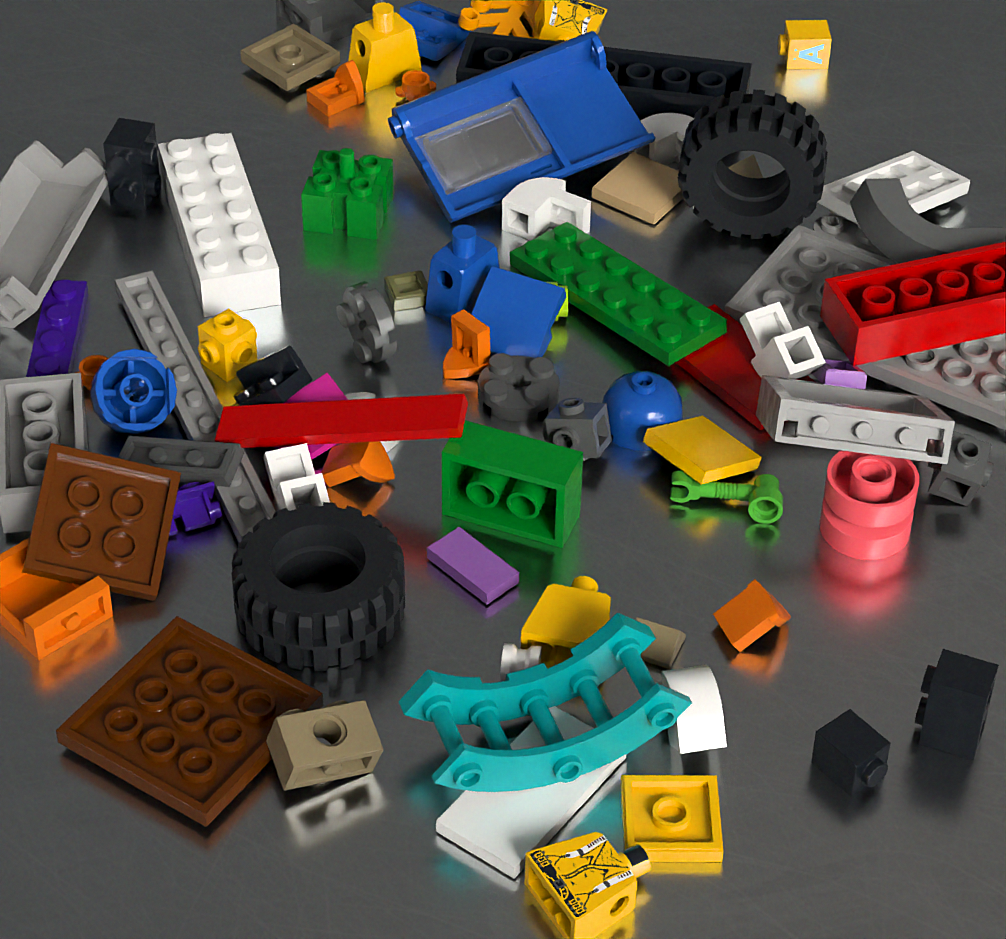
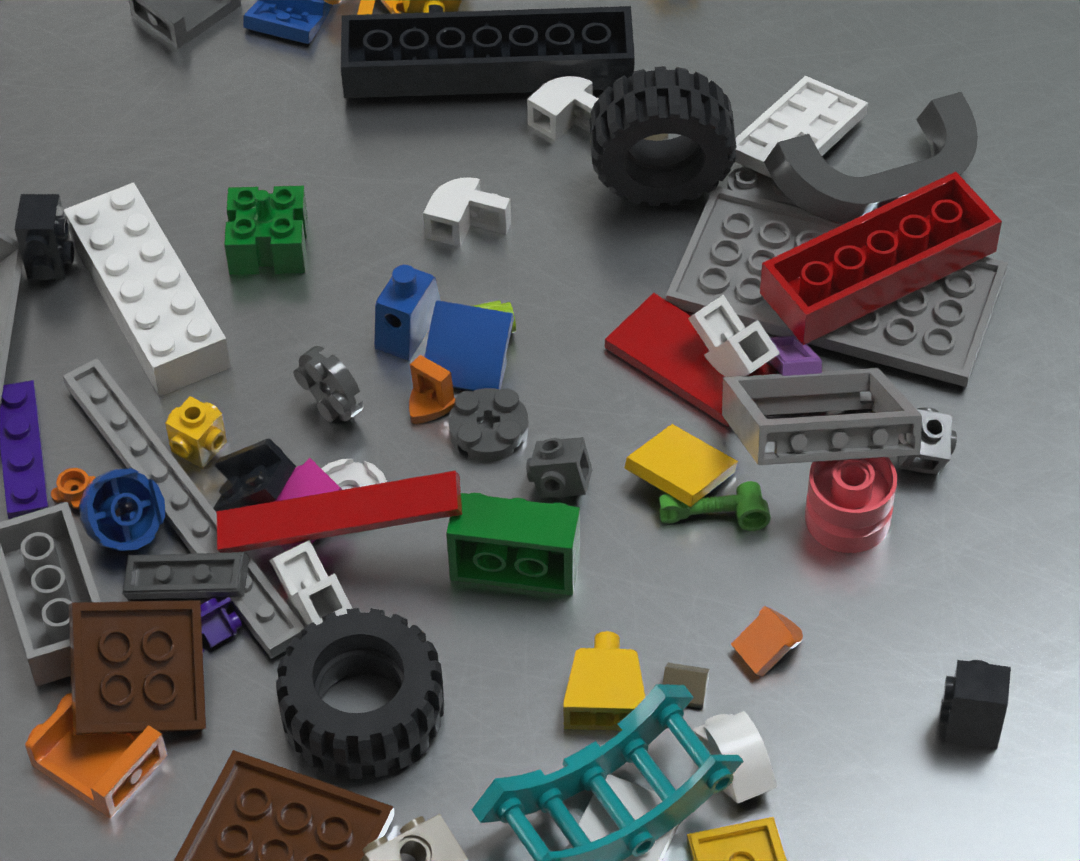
camera: 10 degrees left, 10 degrees up
dark tan plate [240,23,340,91] -> none
orange tile [306,60,365,117] -> none
orange tile [321,441,395,487] -> none
yellow torso [348,2,422,93] -> none
olive tile [384,271,428,311] -> none
blue piece [388,30,656,223] -> none
orange plate [395,70,437,101] -> none
medium lavender tile [427,527,519,605] -> none
white wheel [500,643,542,682] -> none
green plate [510,222,727,366] -> none
tan tile [592,152,683,225] -> none
blue cylinder [602,371,683,451] -> none
black brick [811,709,891,797] -> none

